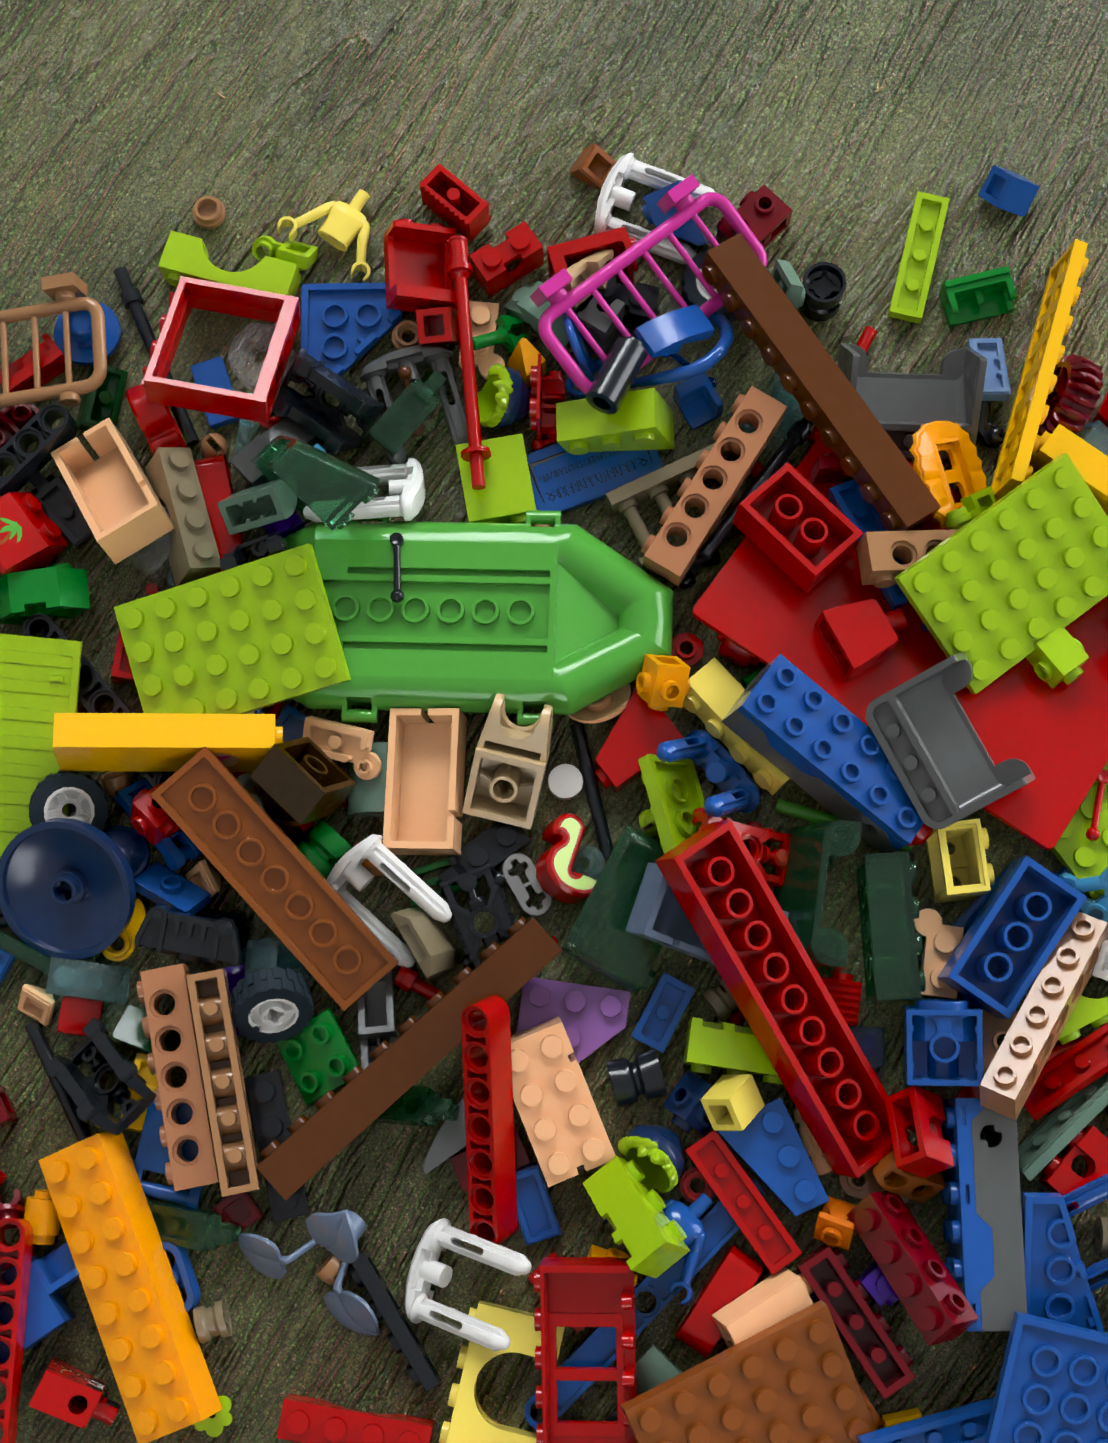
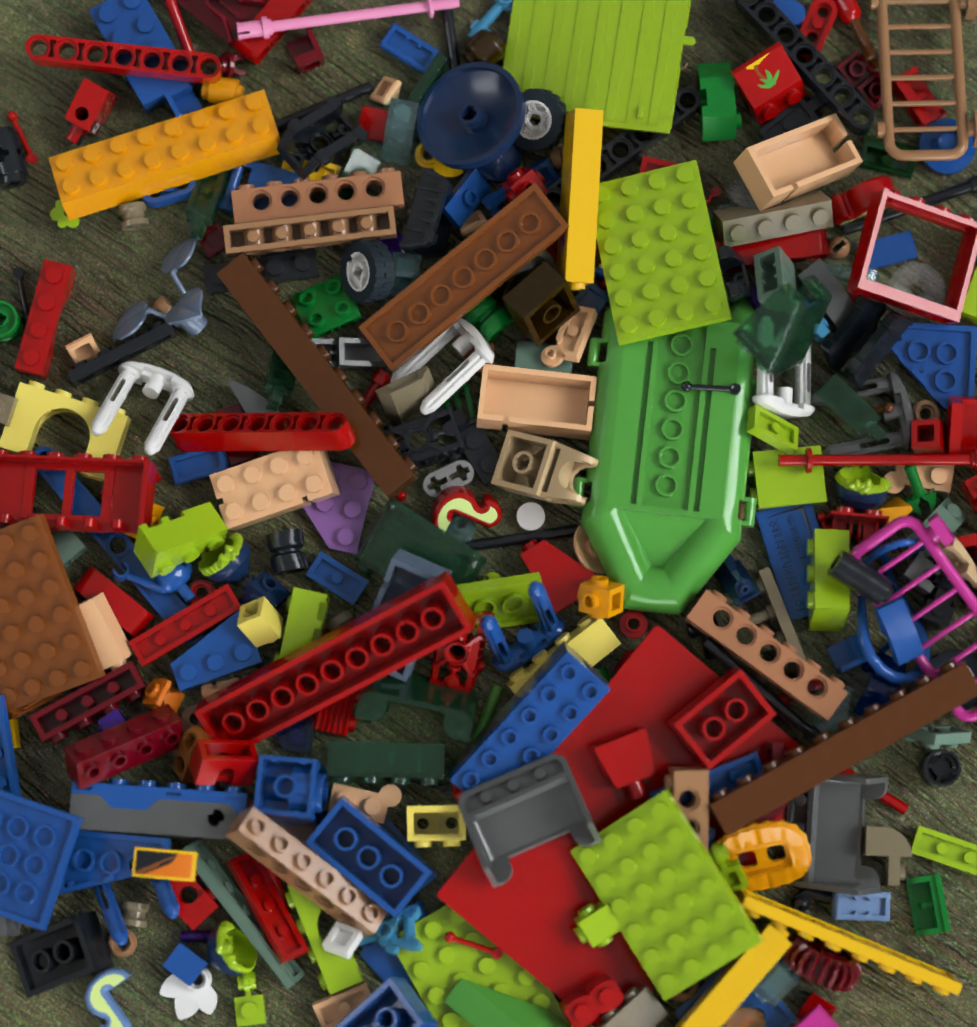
camera: 90 degrees right, 5 degrees up
none -> light nougat slope [65,333,100,364]
none -> slope [132,847,198,882]
none -> dark blue hinge [714,554,762,606]
none -> lime plate [747,404,799,455]
none -> clear blue brick [853,652,907,716]
none -> dark tan brick [862,826,912,886]

